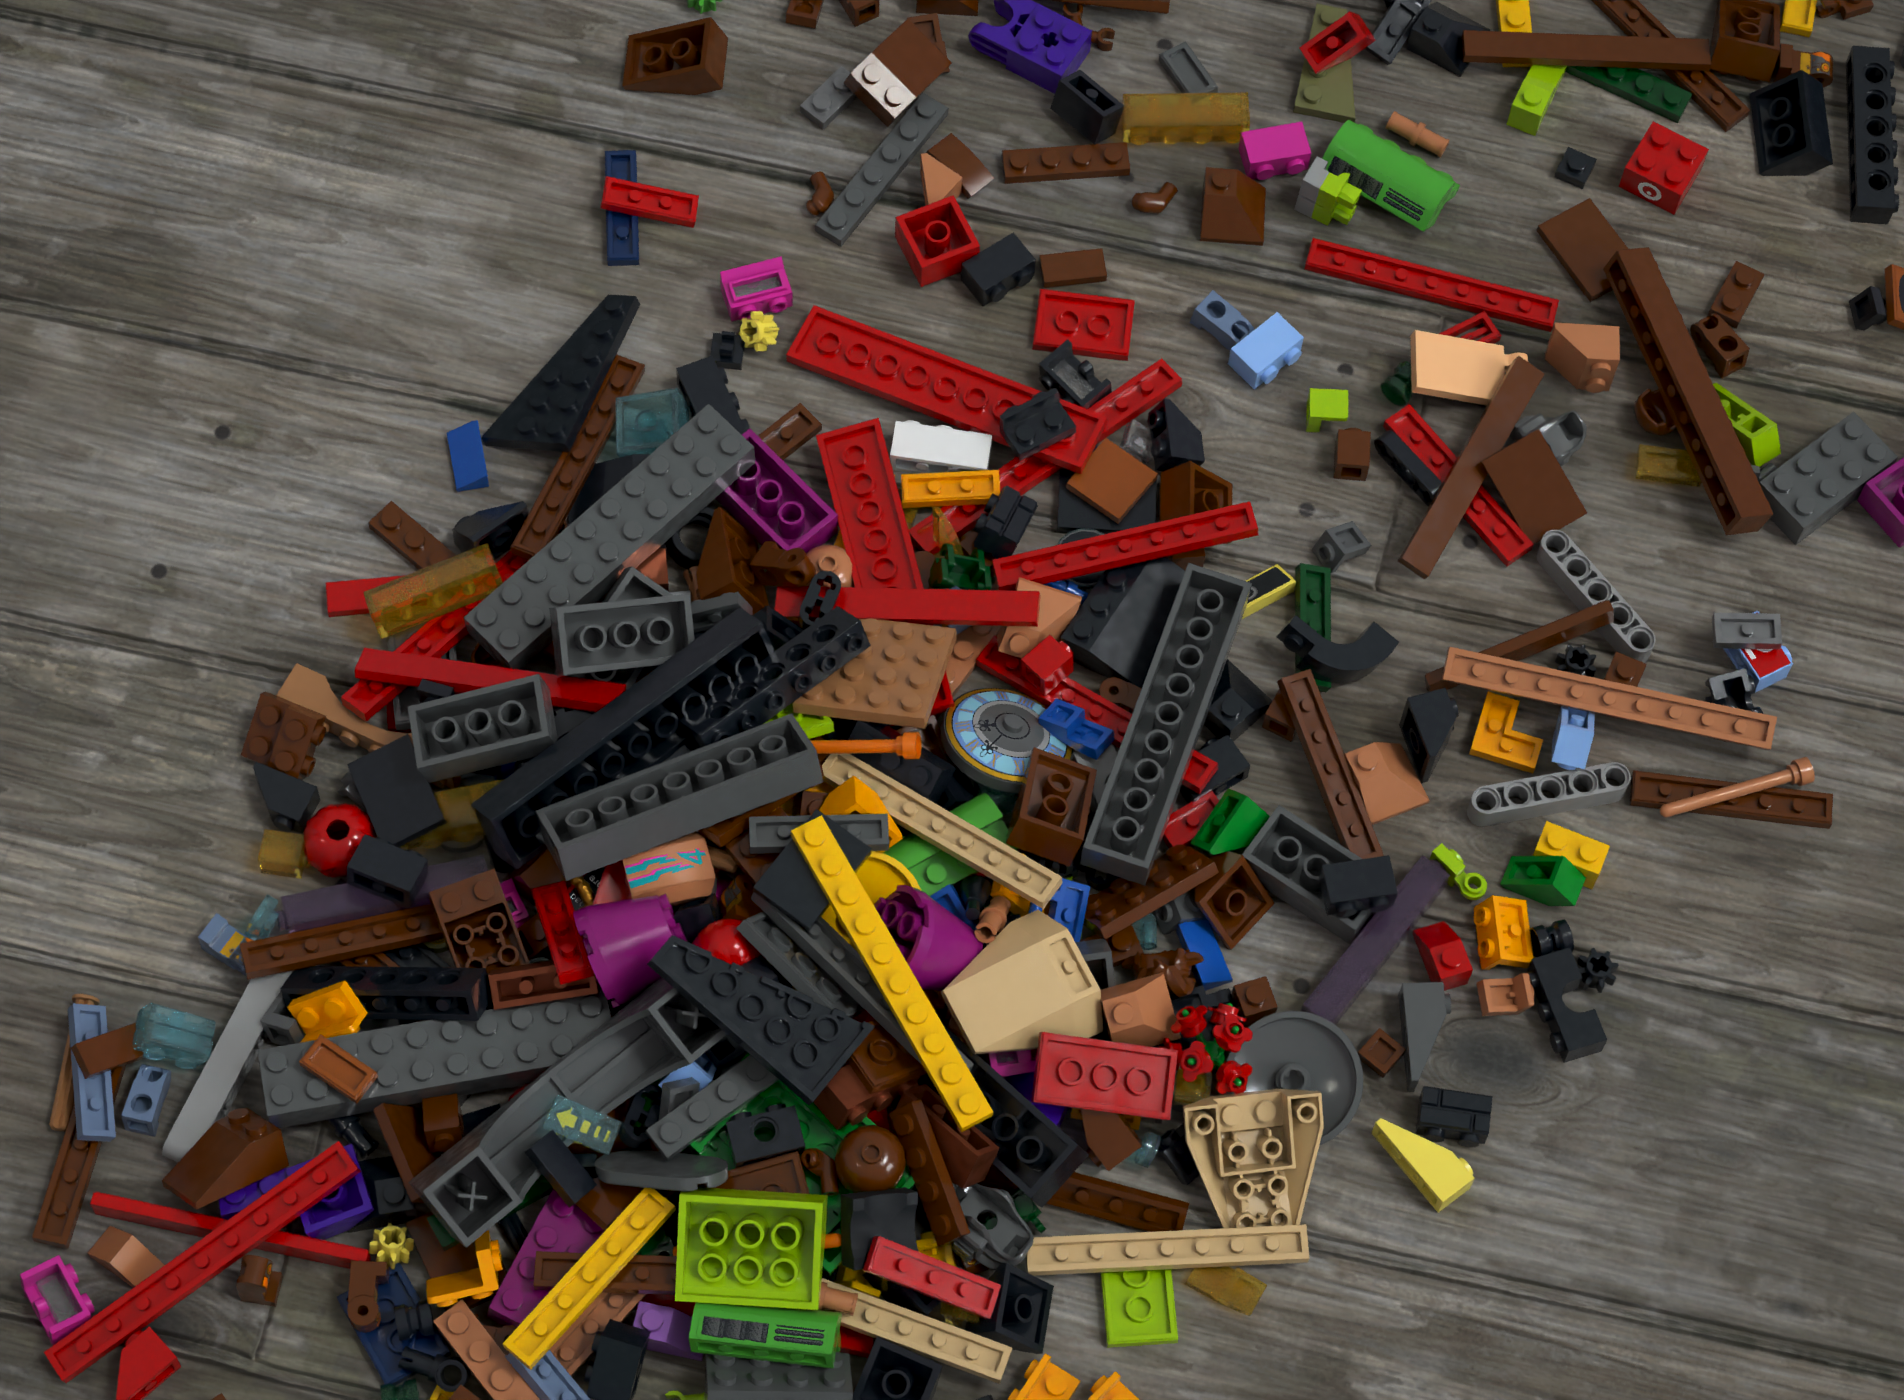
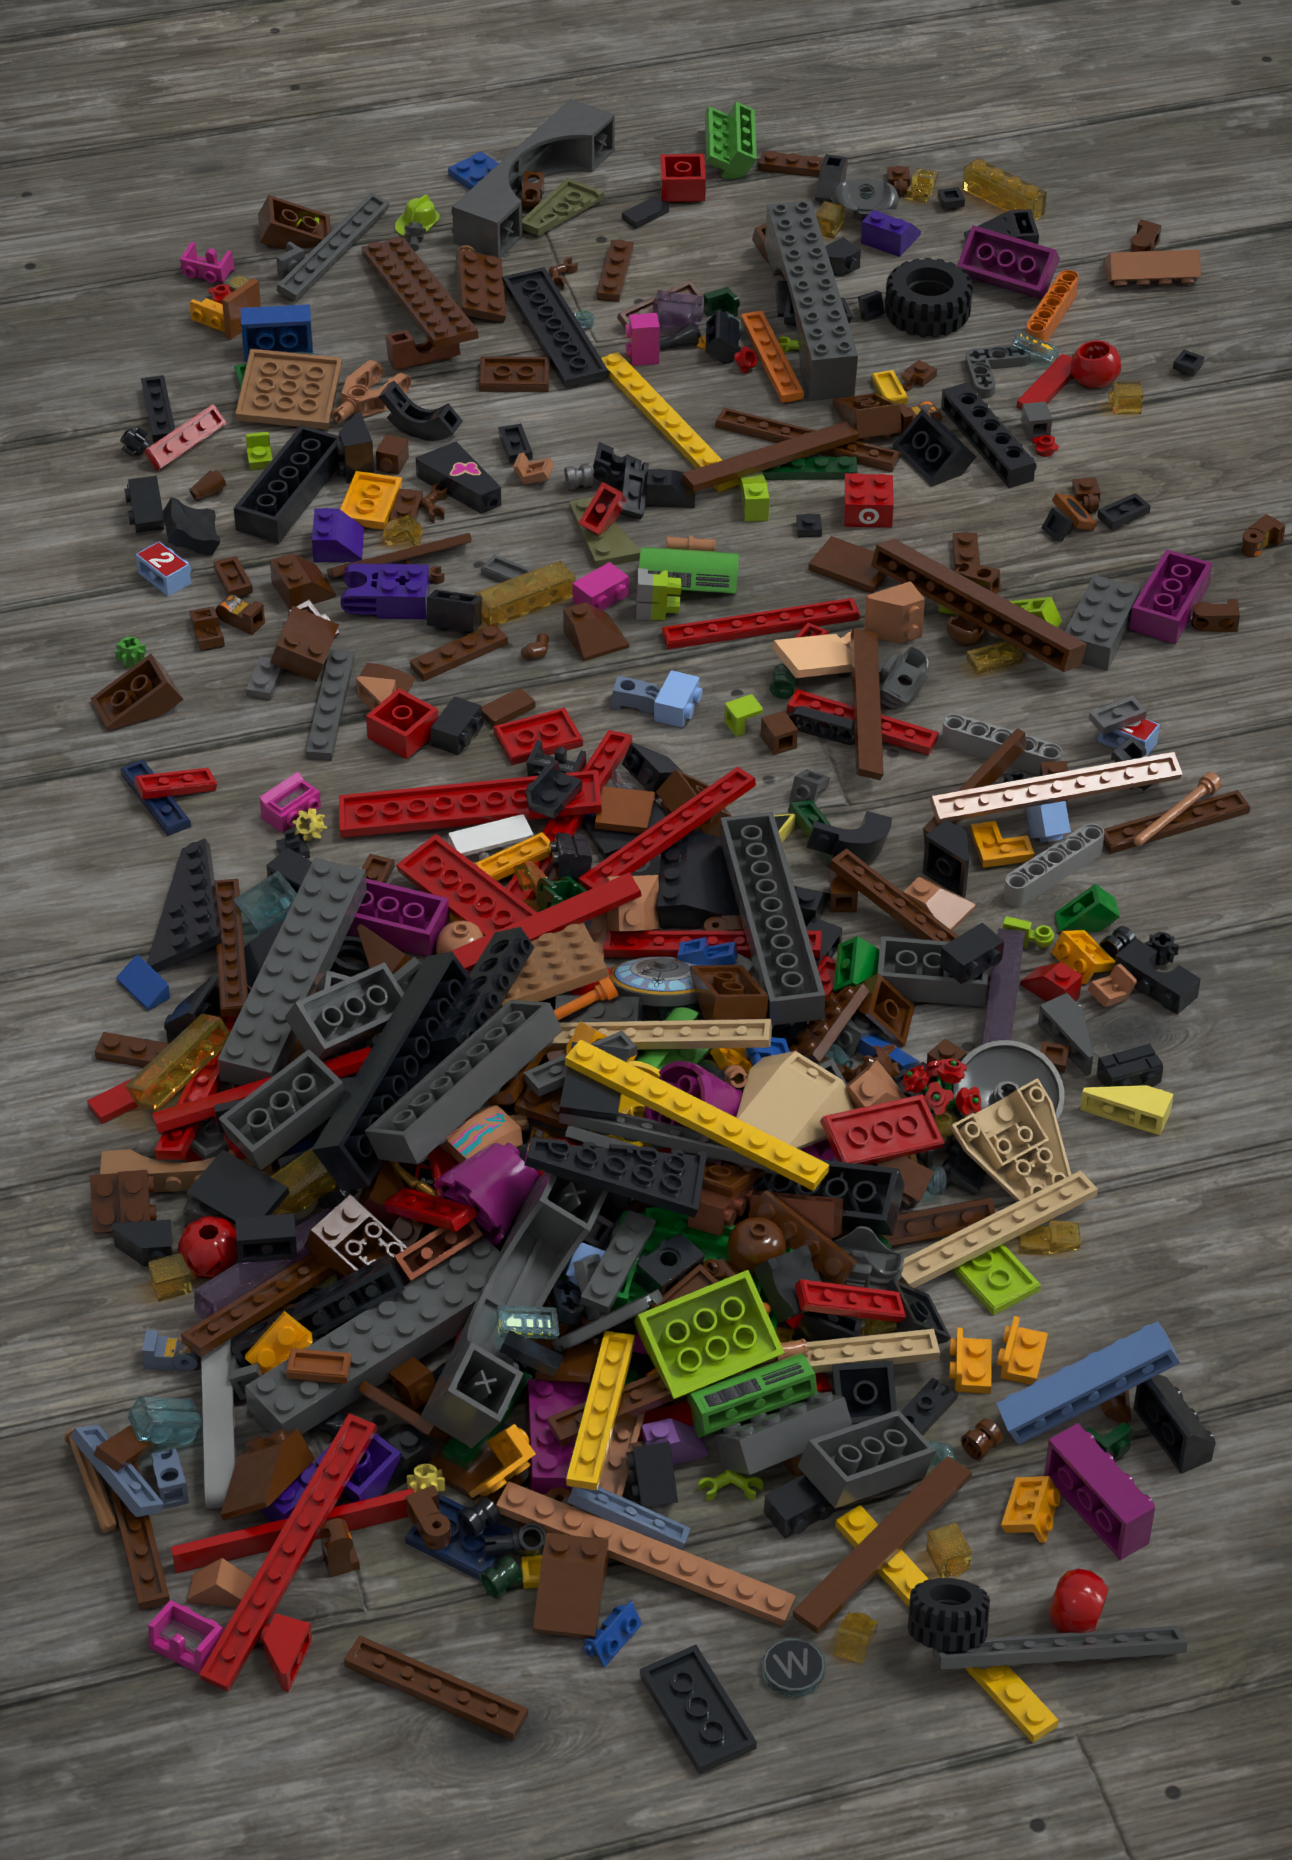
camera: 25 degrees left, 20 degrees down
clear light blue plate [244,894,280,940] -> none
reddish brown leg [749,541,816,587] -> none
black beam [798,571,841,630] -> none
reddish brown arm [806,171,834,216] -> none
red brick [1021,635,1074,696] -> none
reddish brown tile [1481,428,1587,544] -> none
yellow brick [1533,821,1610,889] -> none

